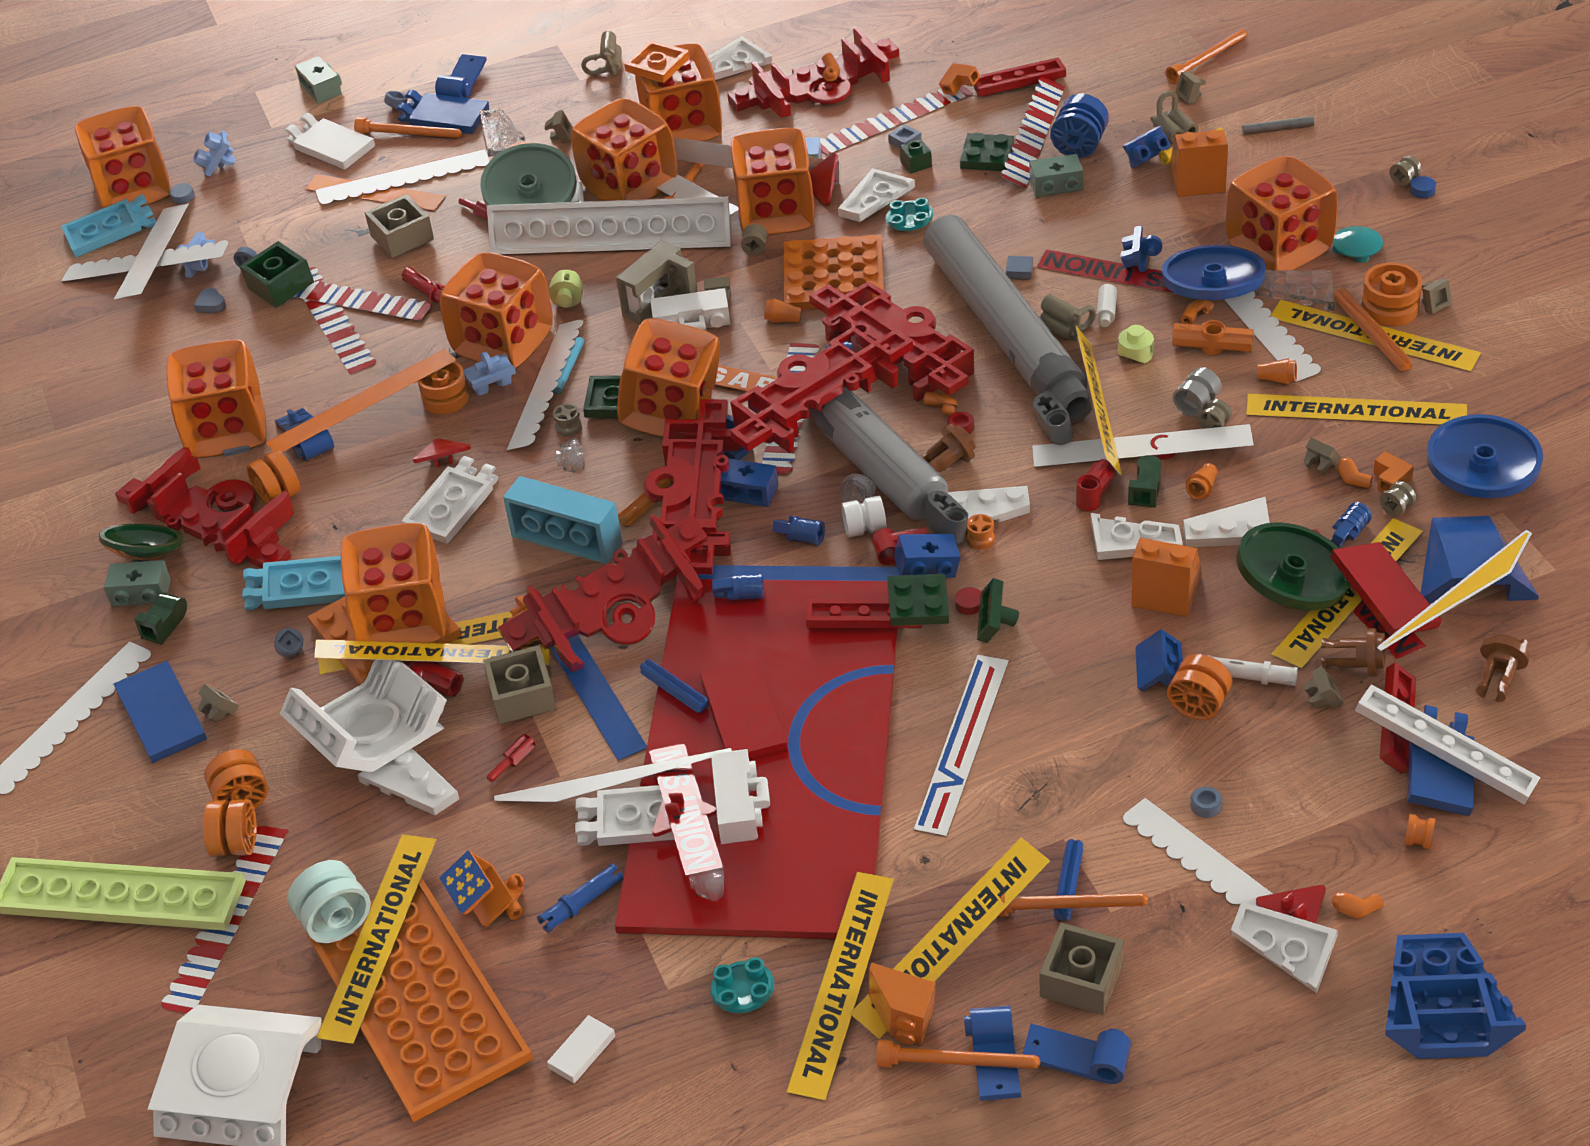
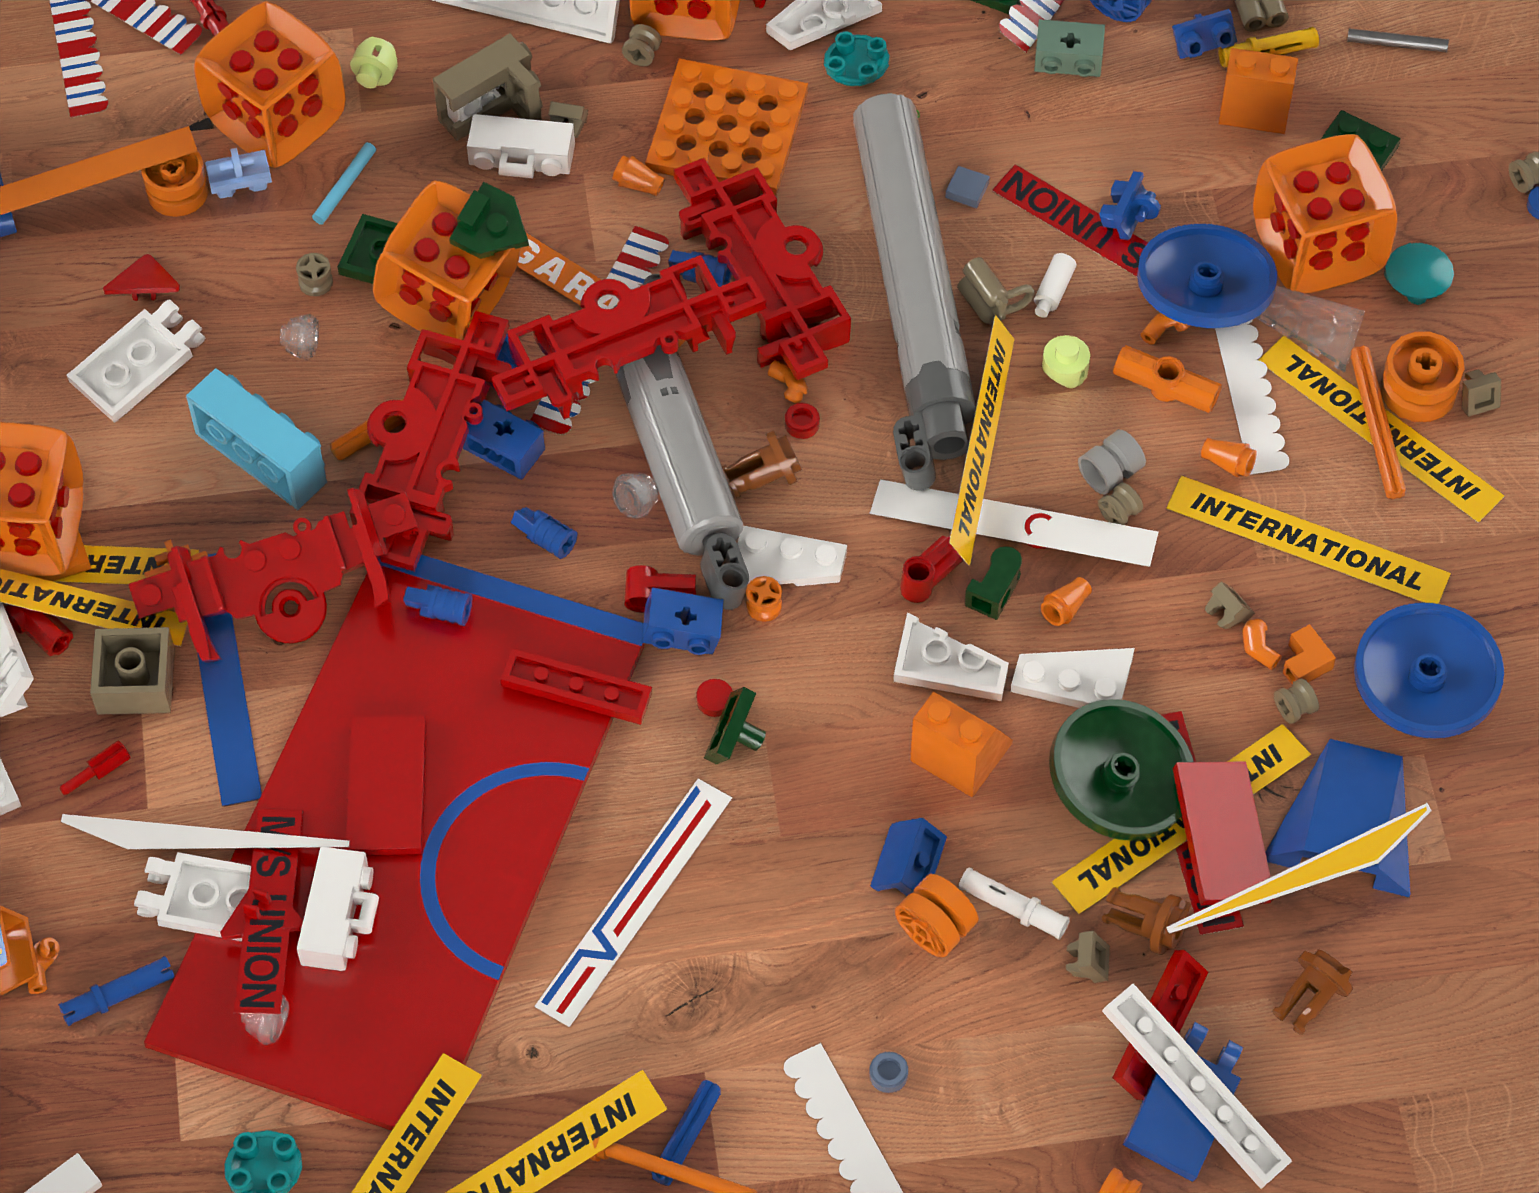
camera: 10 degrees right, 15 degrees up
white sticker [507,320,583,450] -> none
blue axle [639,659,709,713] -> none
white wheel [841,496,887,538] -> none
dark green plate [887,574,949,626] -> none
blue hinge [1330,502,1372,549] -> none
none -> dark green plate [449,182,529,259]

